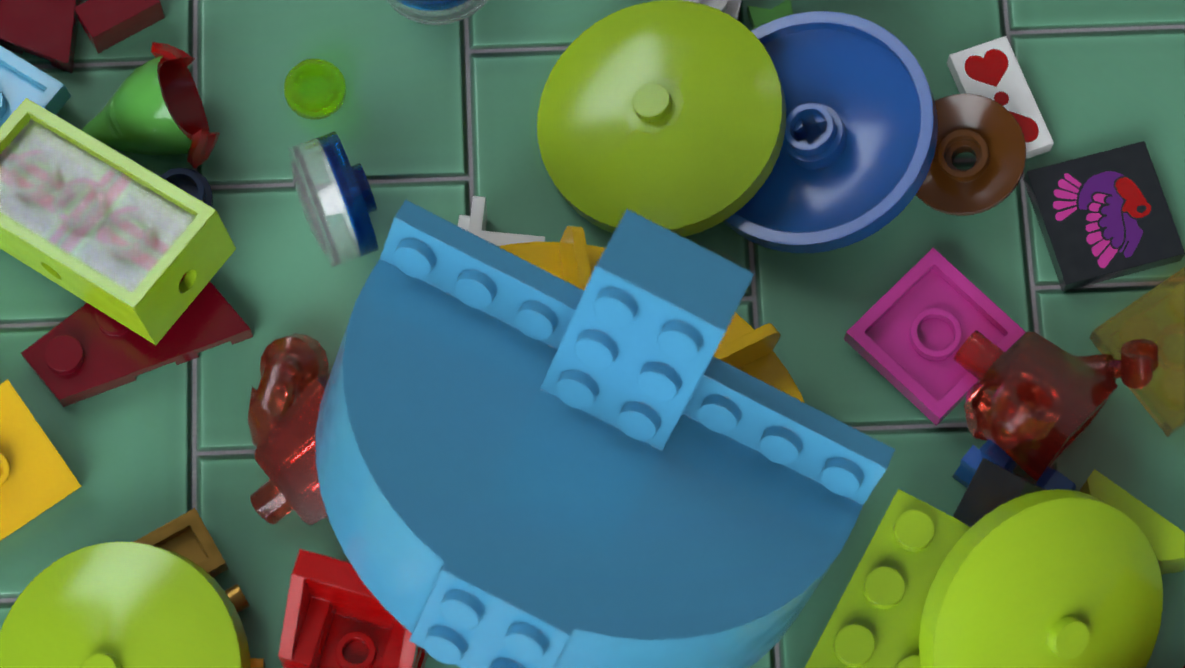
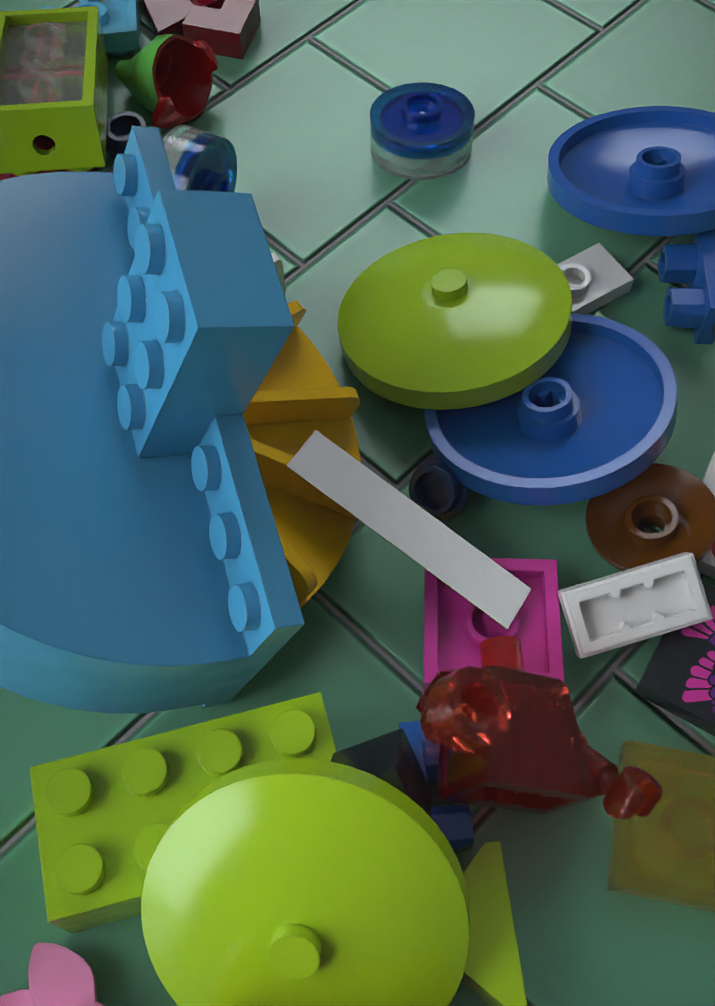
camera: 50 degrees right, 10 degrees down
clear neon green plate [284,59,346,120] -> none
none -> white sticker [287,430,531,629]
none -> dark blue plate [409,457,471,520]
none -> white plate [557,552,713,659]

